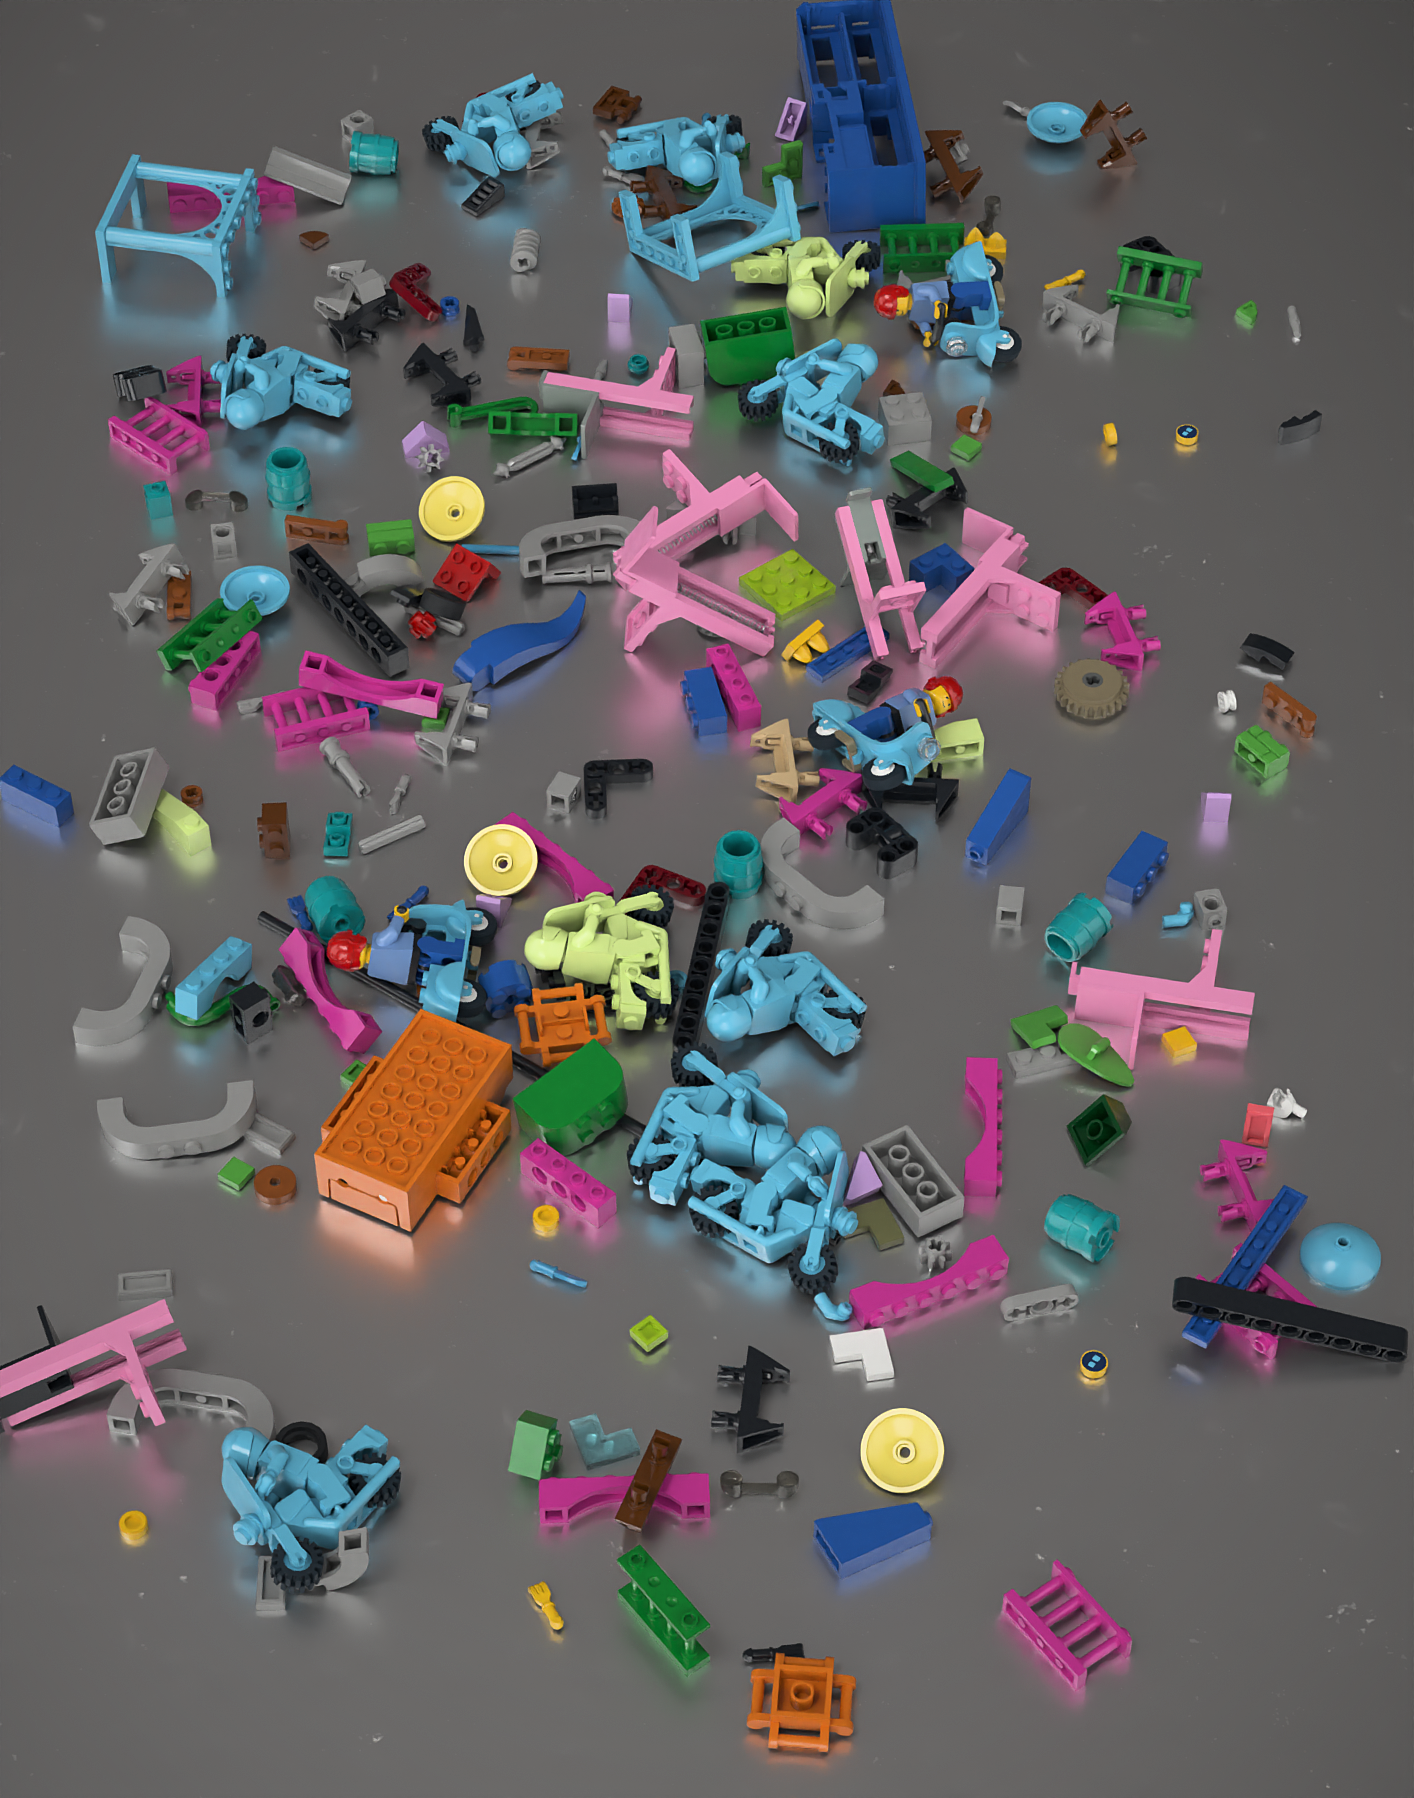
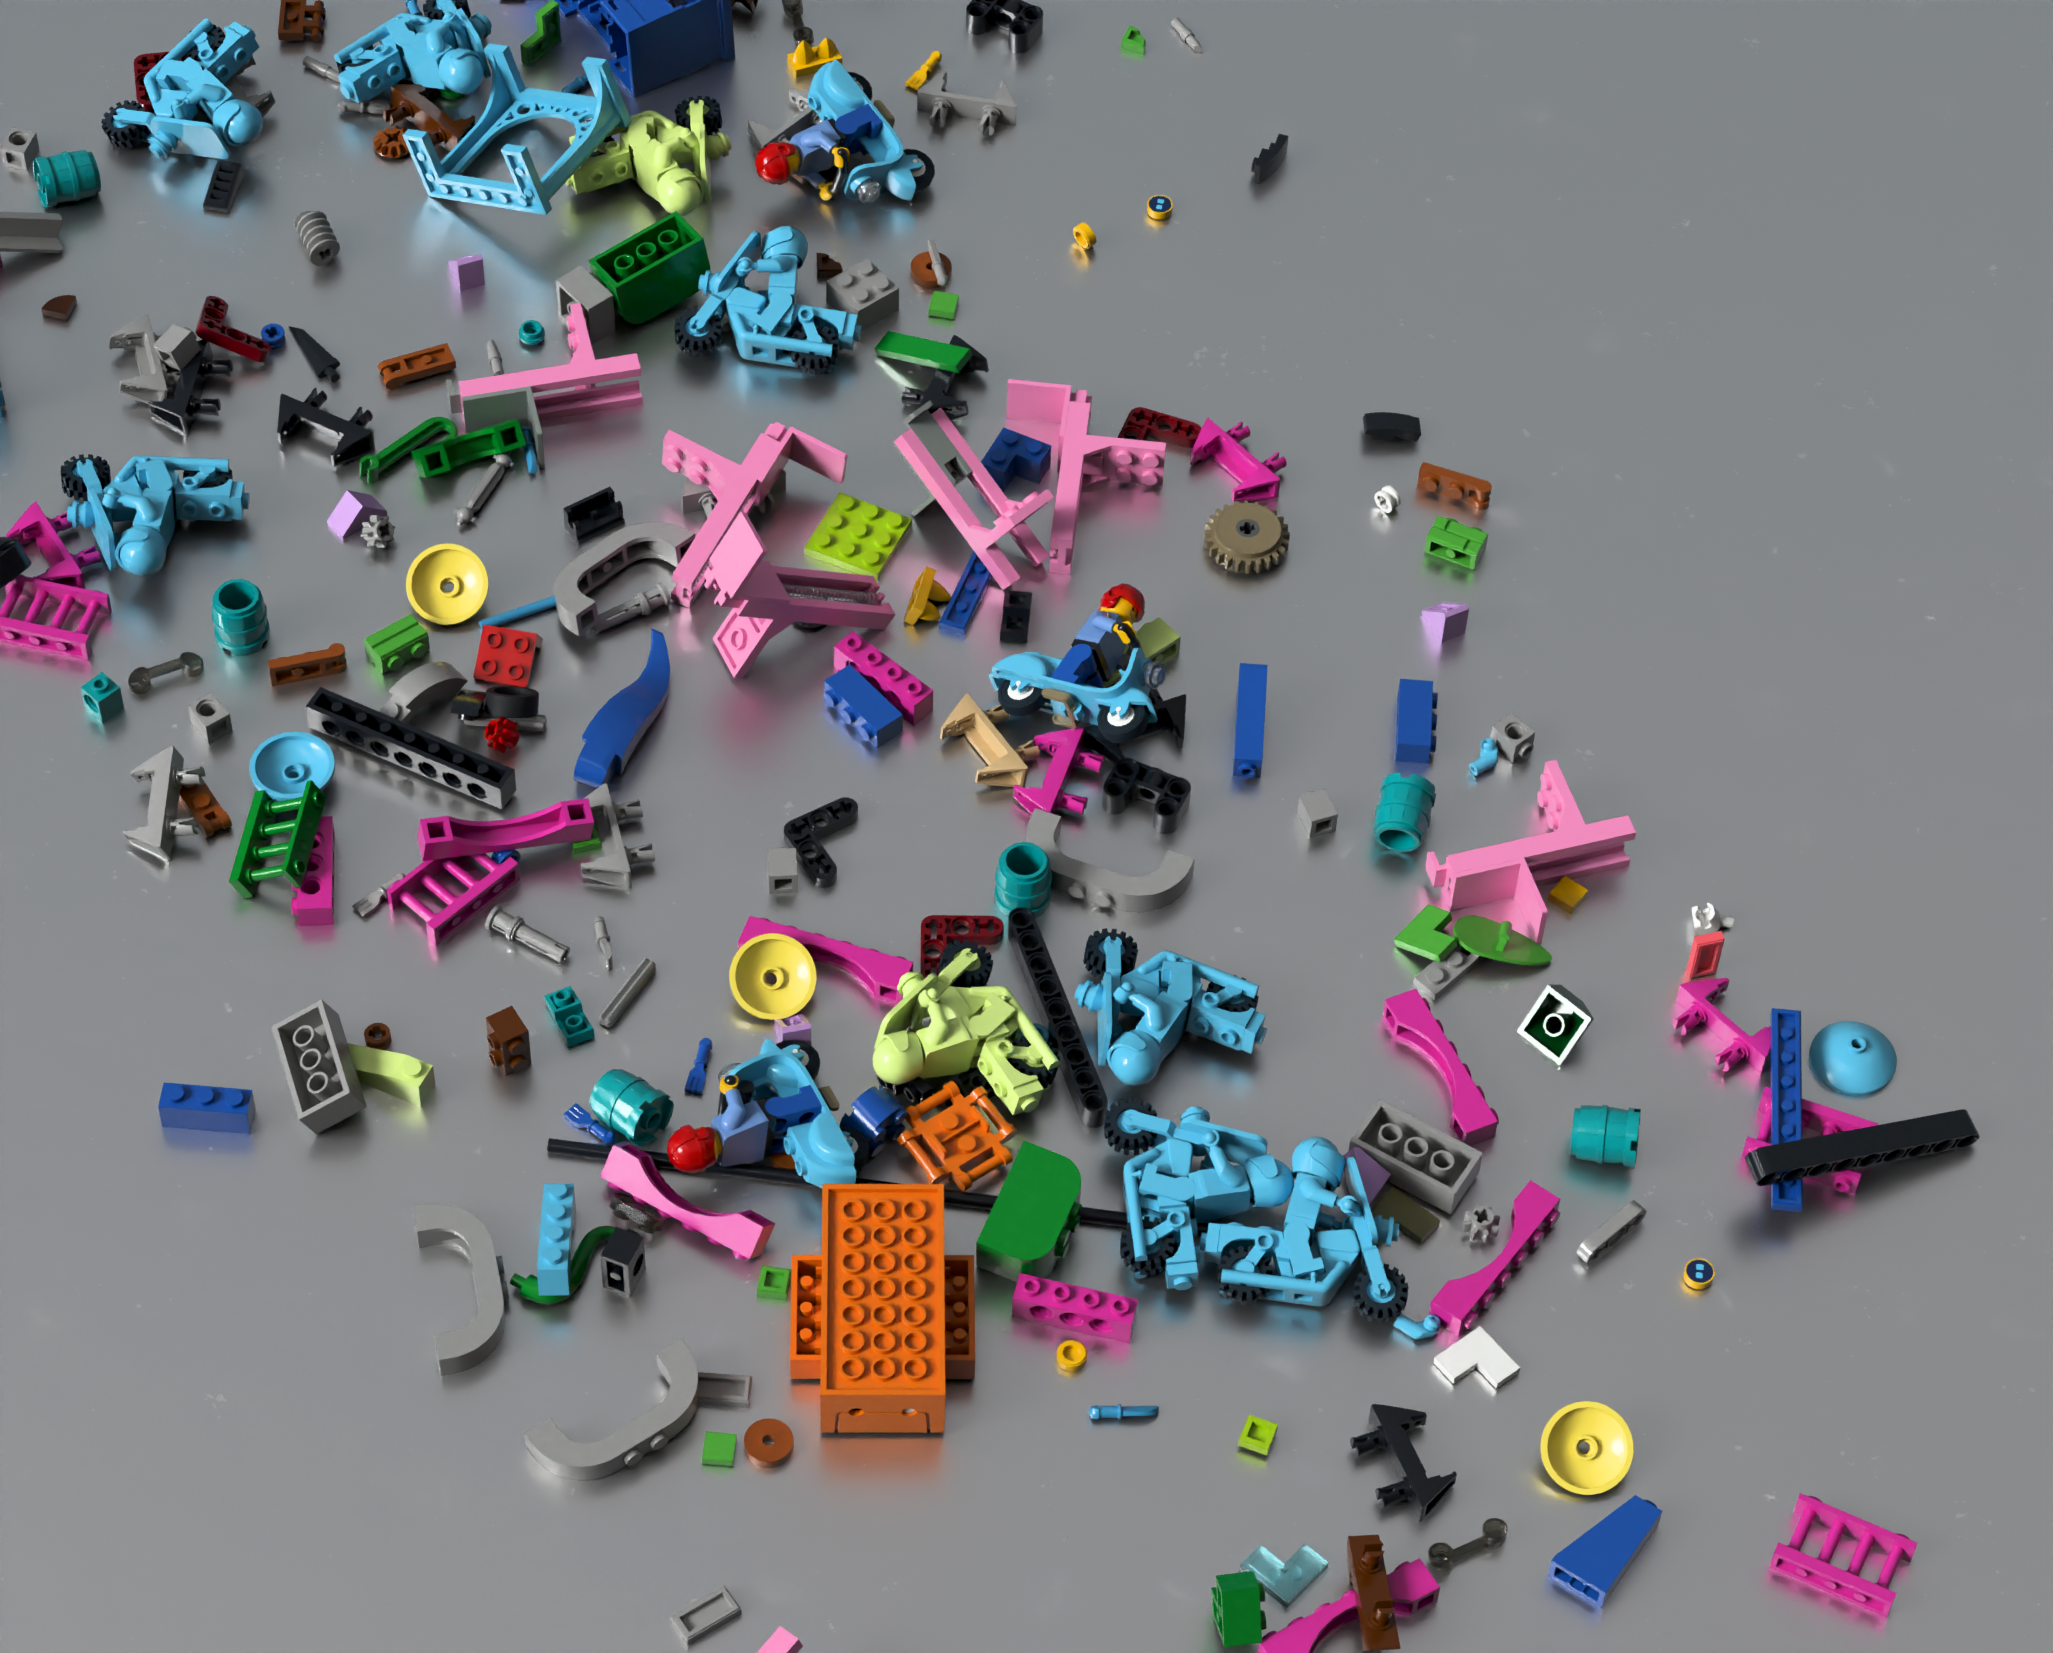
camera: 30 degrees left, 5 degrees up
green fence [879,223,965,274] -> none
green fence [1106,246,1203,318] -> none

